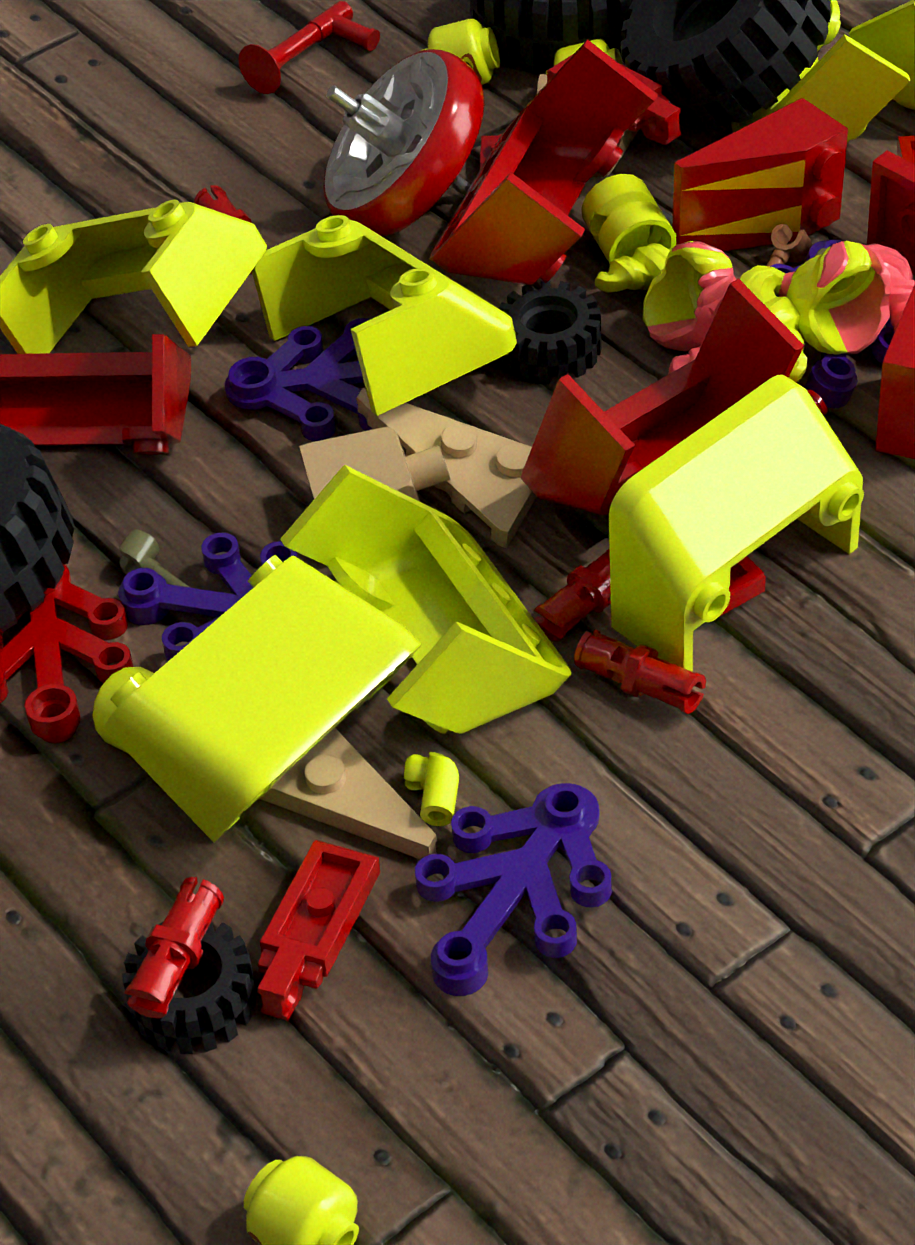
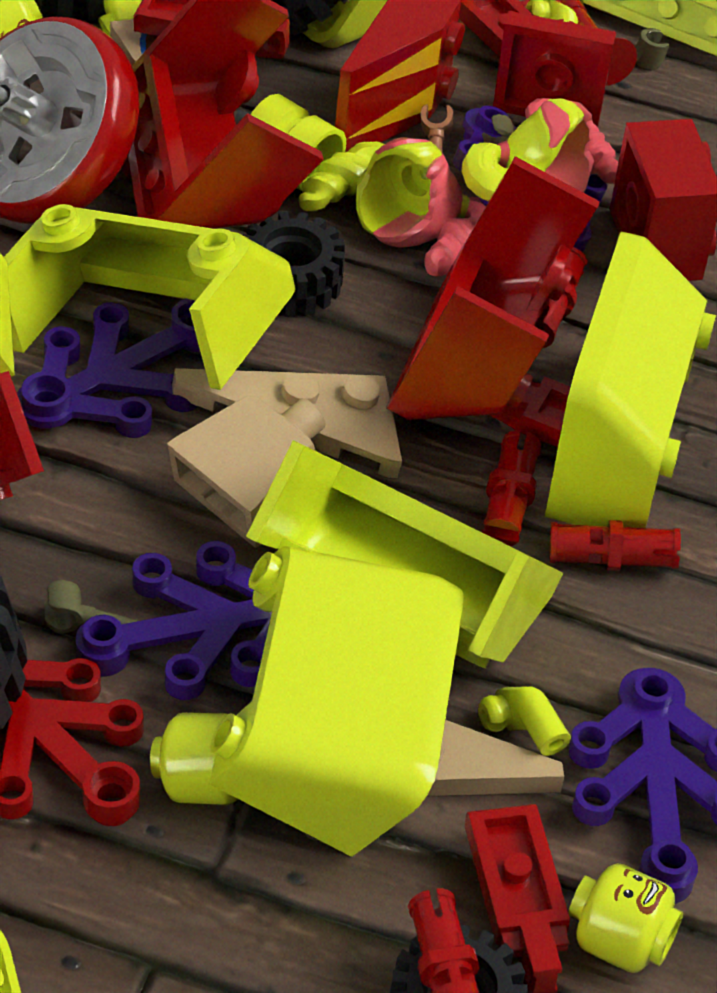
camera: 40 degrees left, 0 degrees up
none -> neon yellow head [568,863,683,973]

